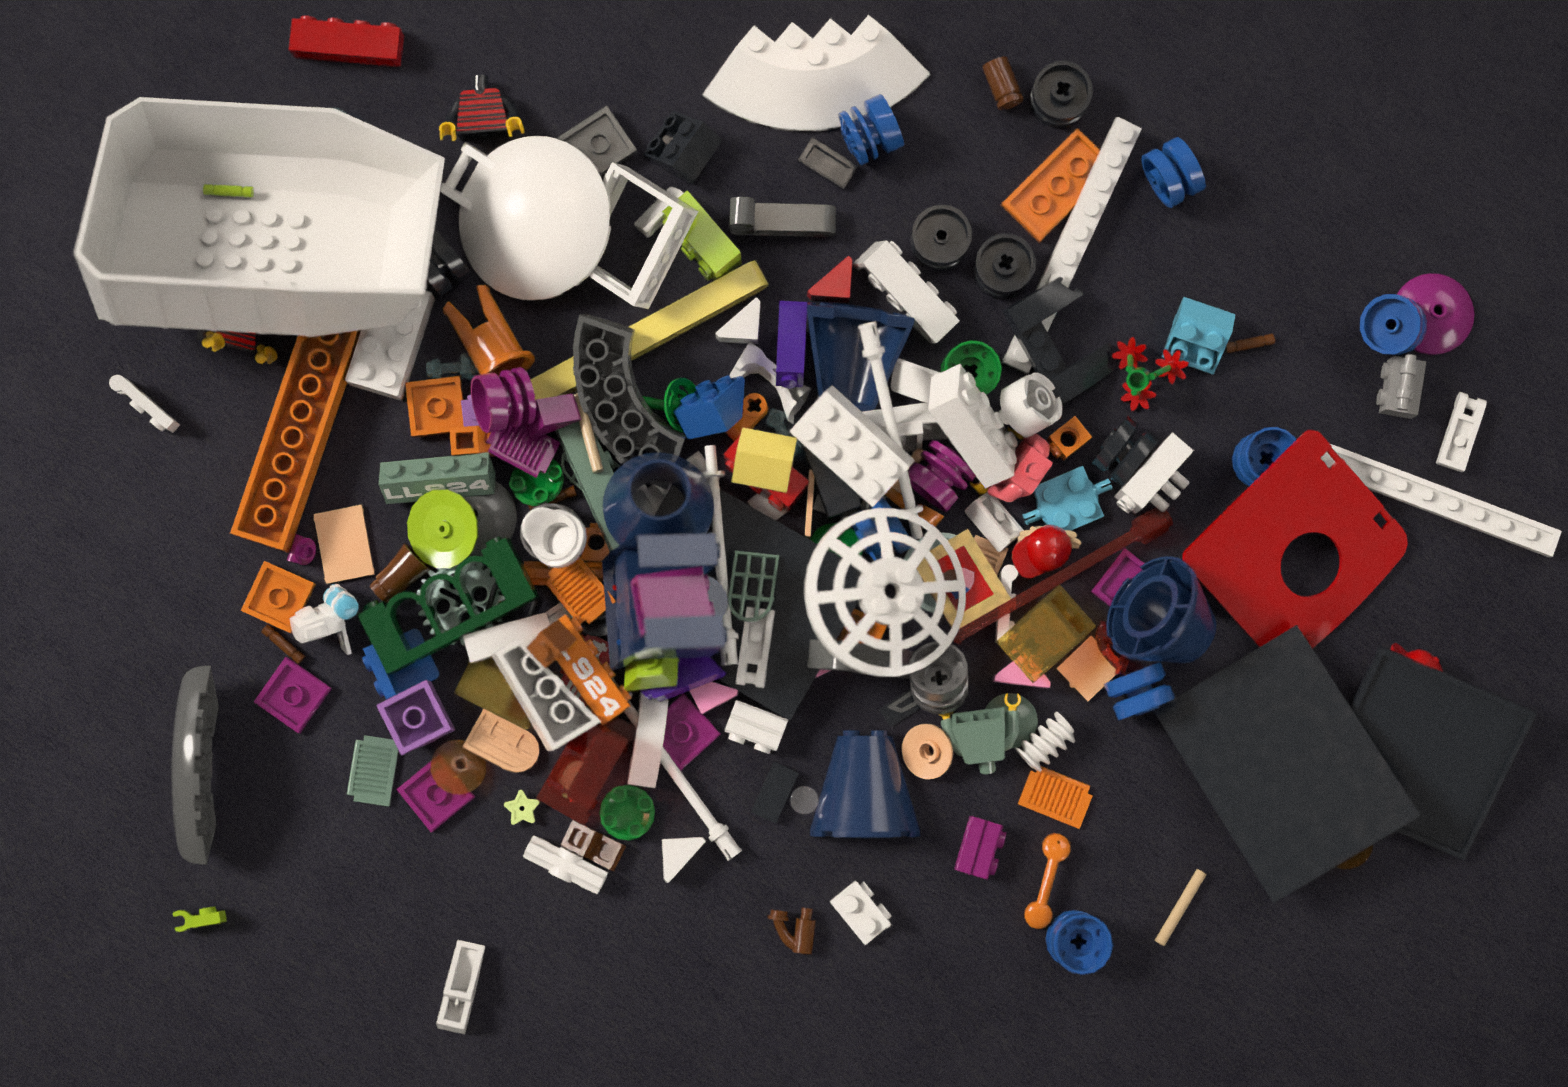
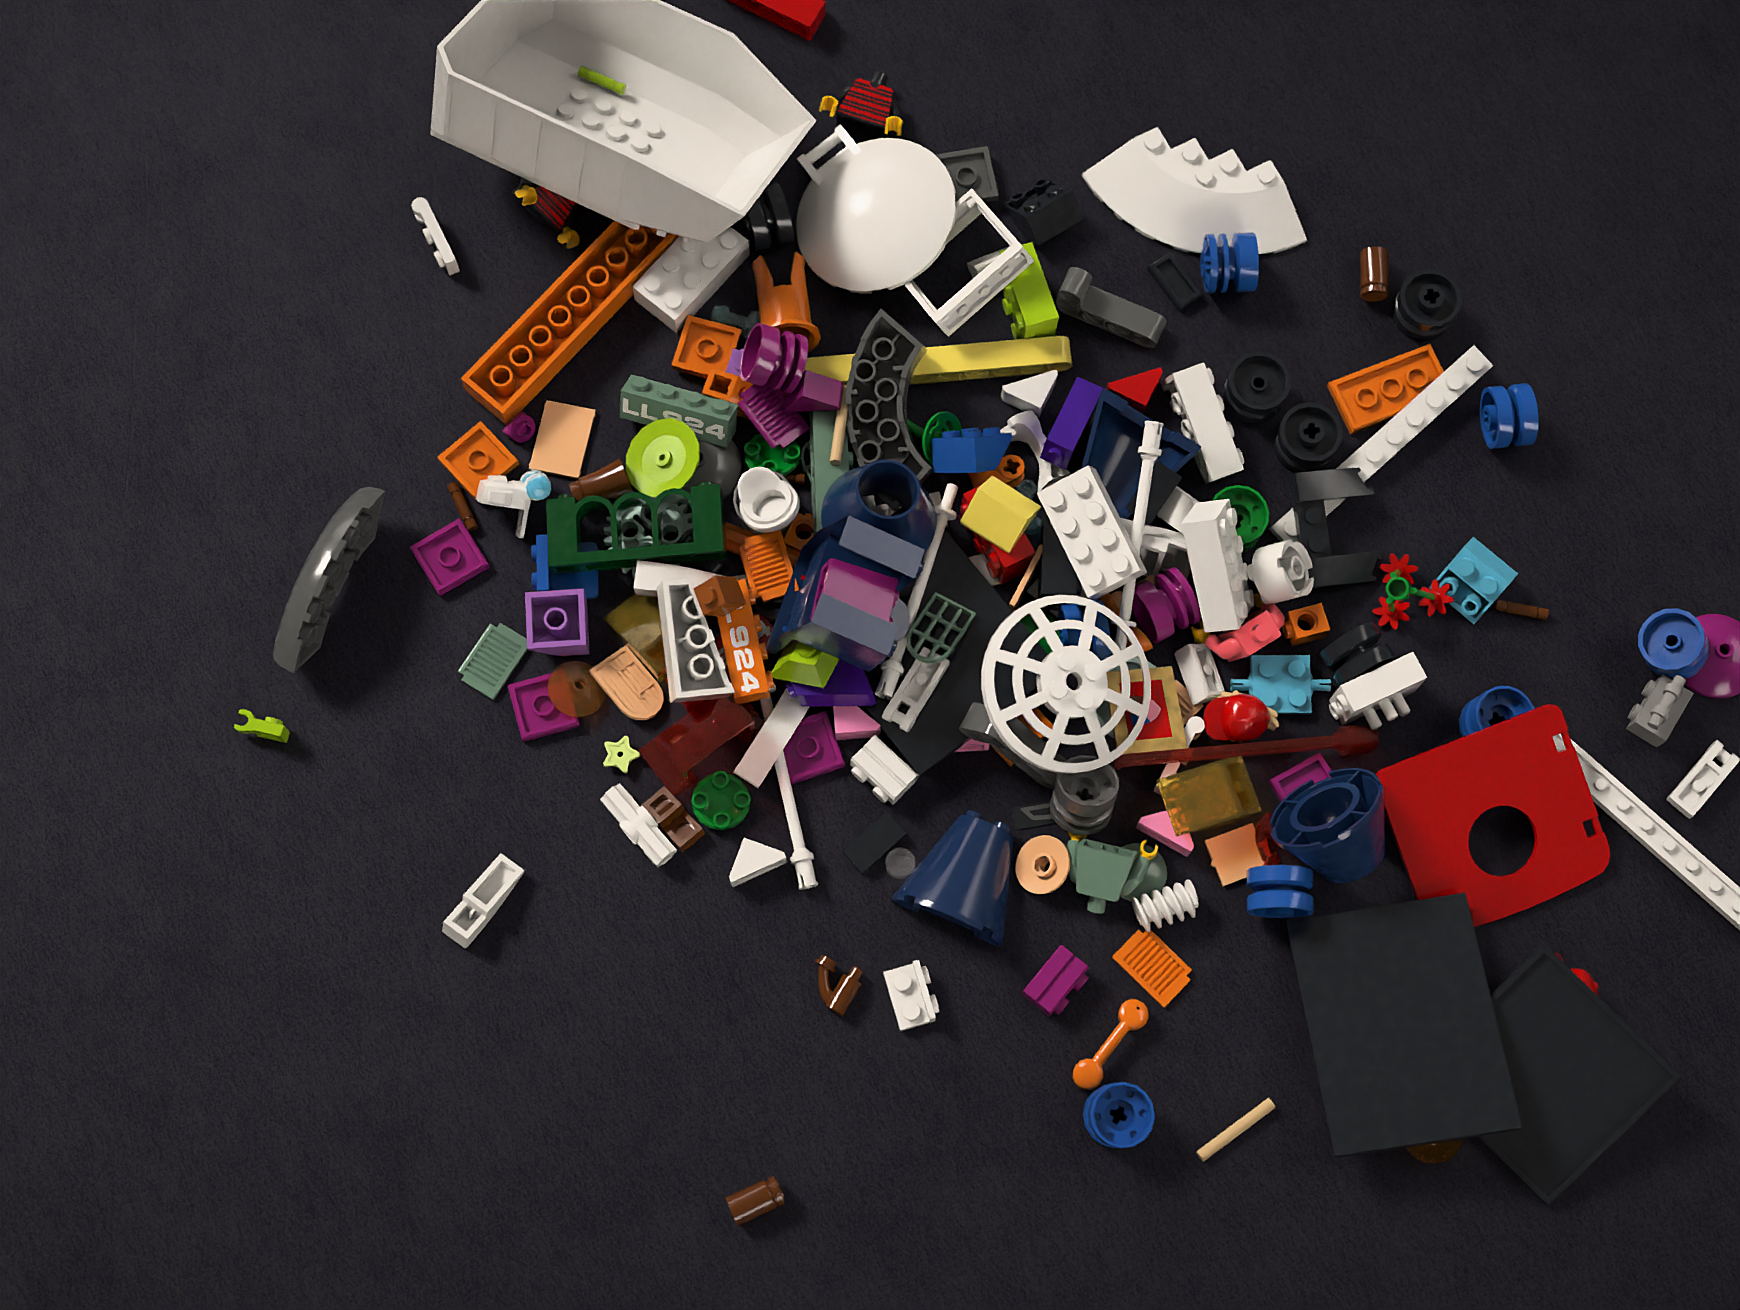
camera: 20 degrees right, 10 degrees down
none -> black tile [1125,461,1182,525]

